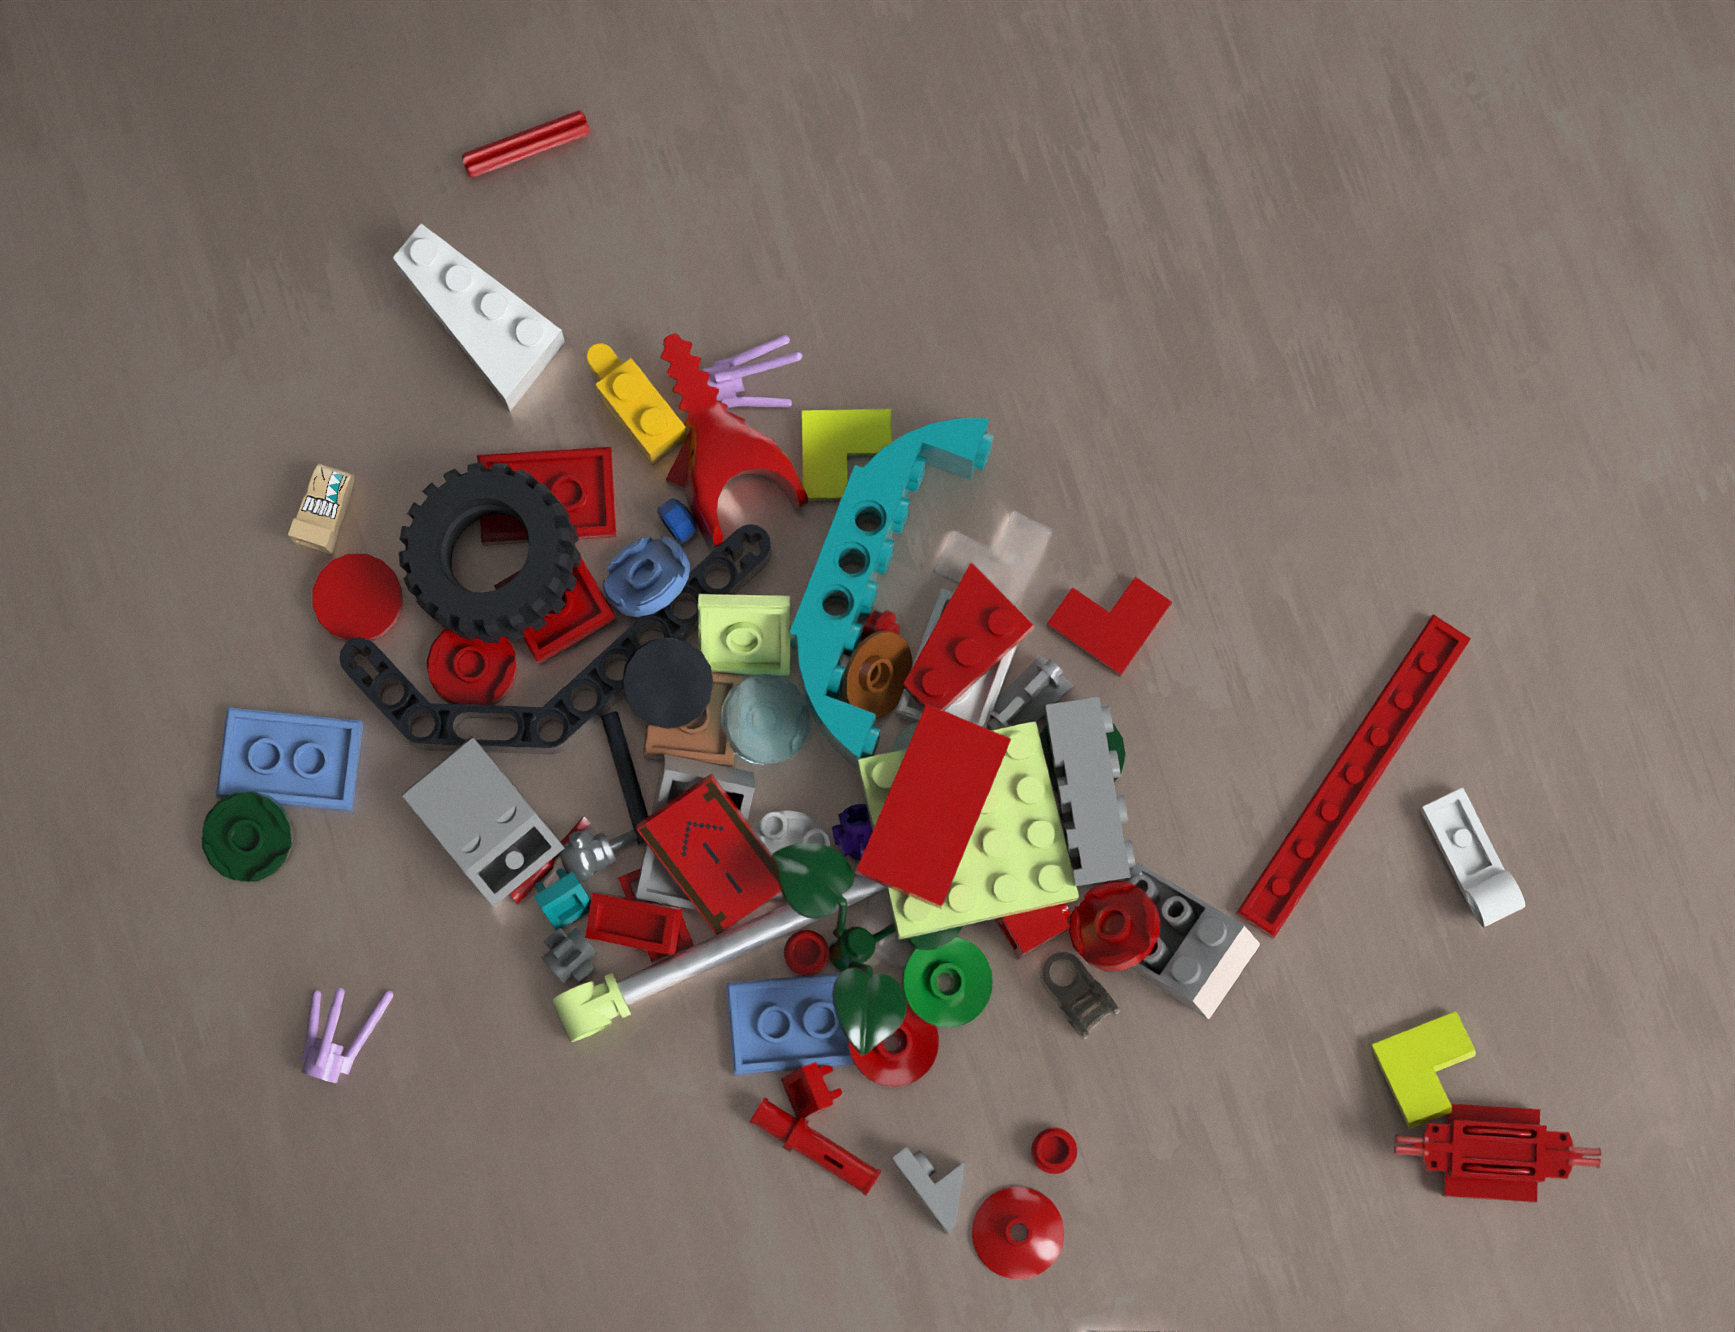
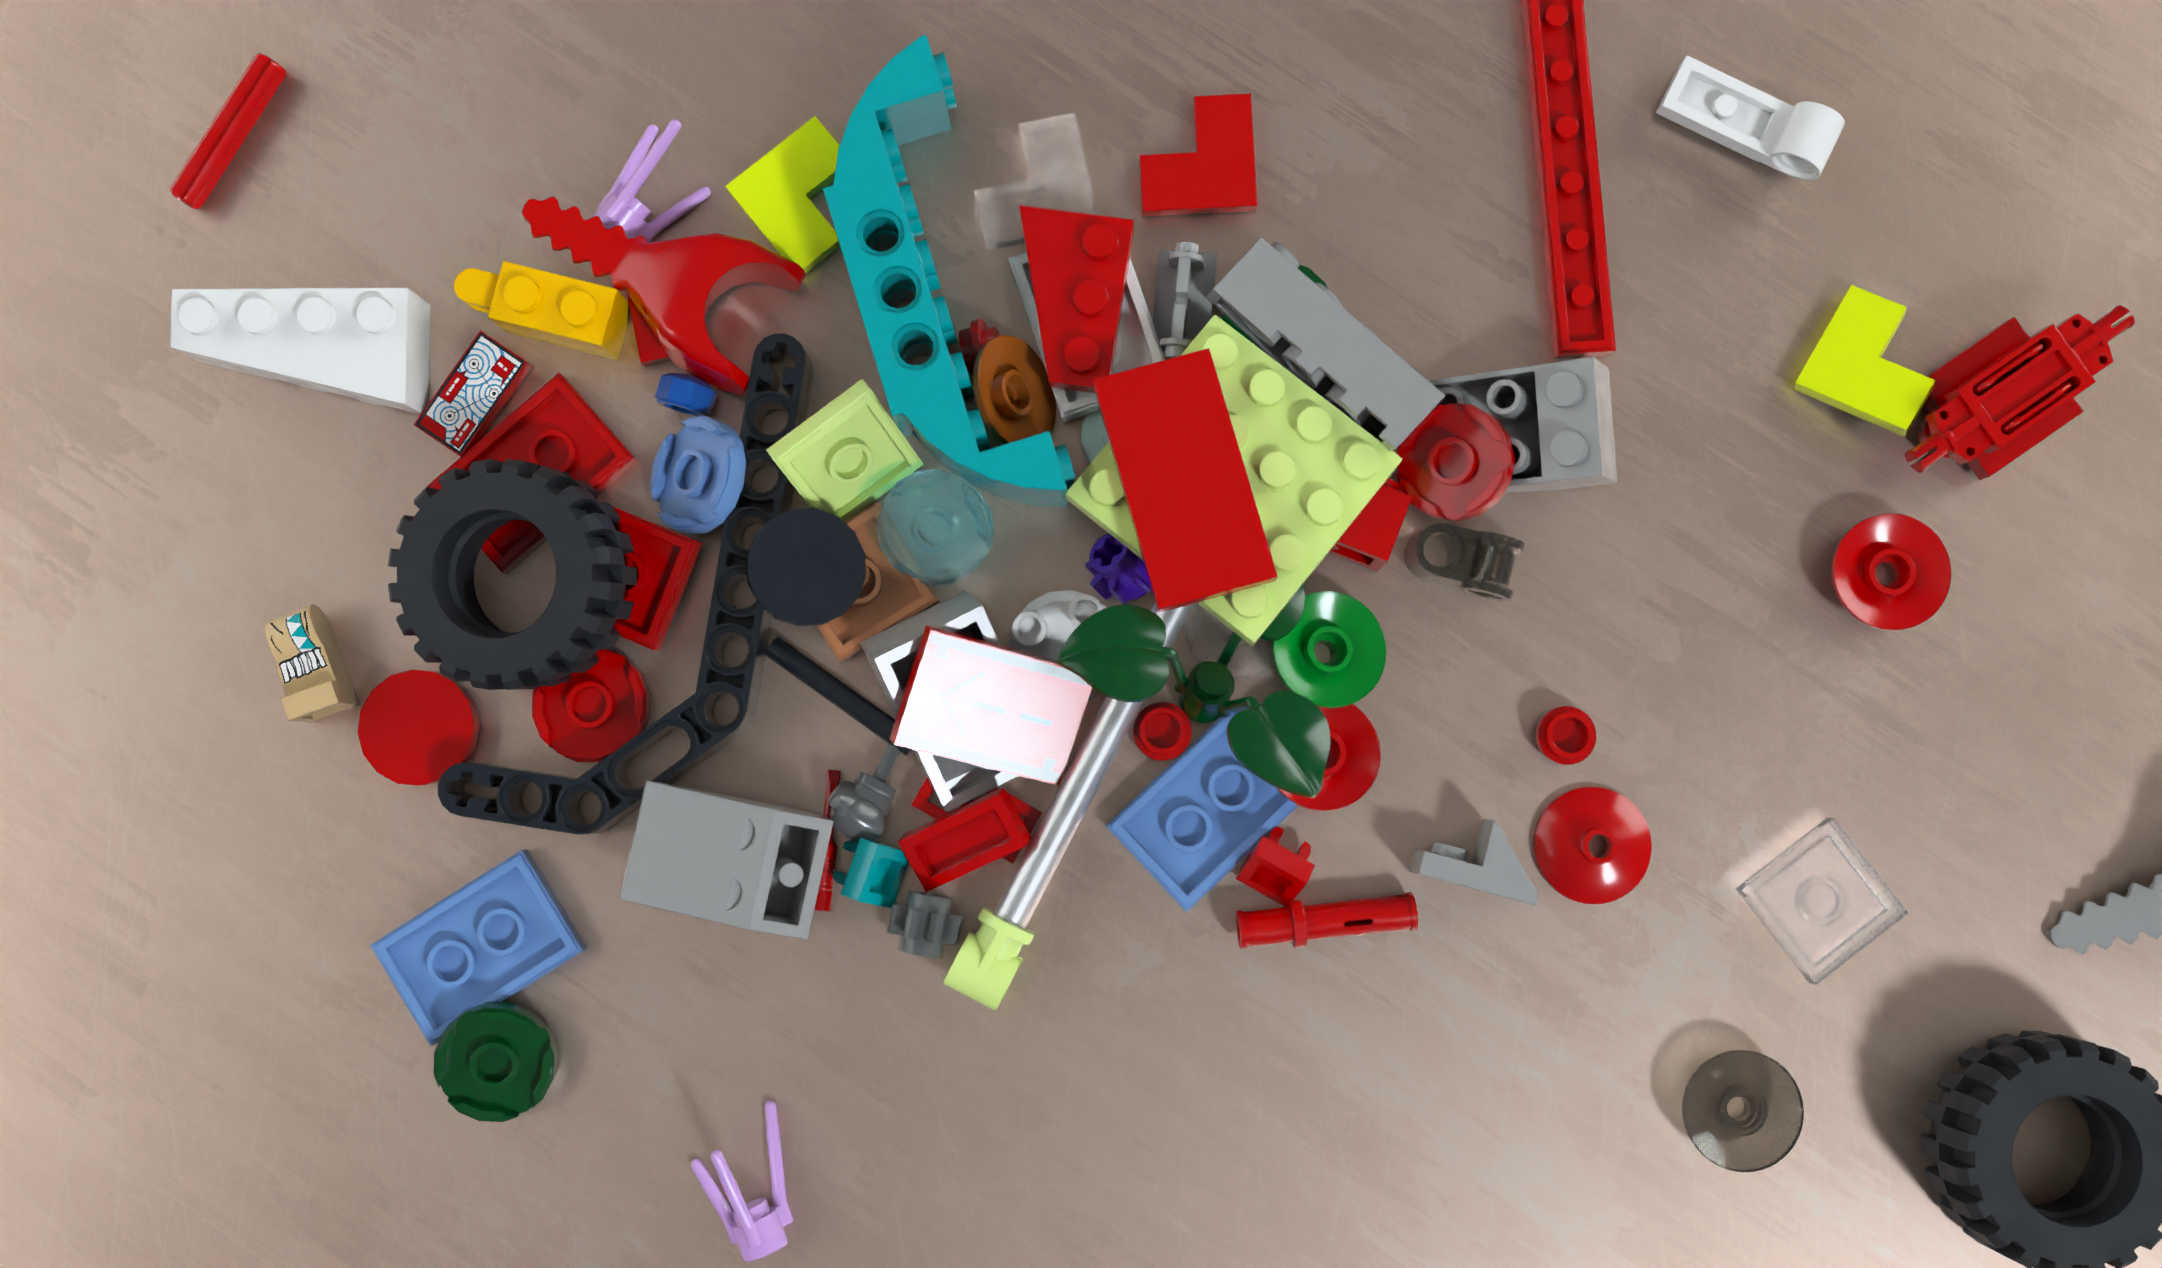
camera: 35 degrees left, 5 degrees up
none -> tile [413,330,533,457]
none -> red dish [1831,513,1952,631]

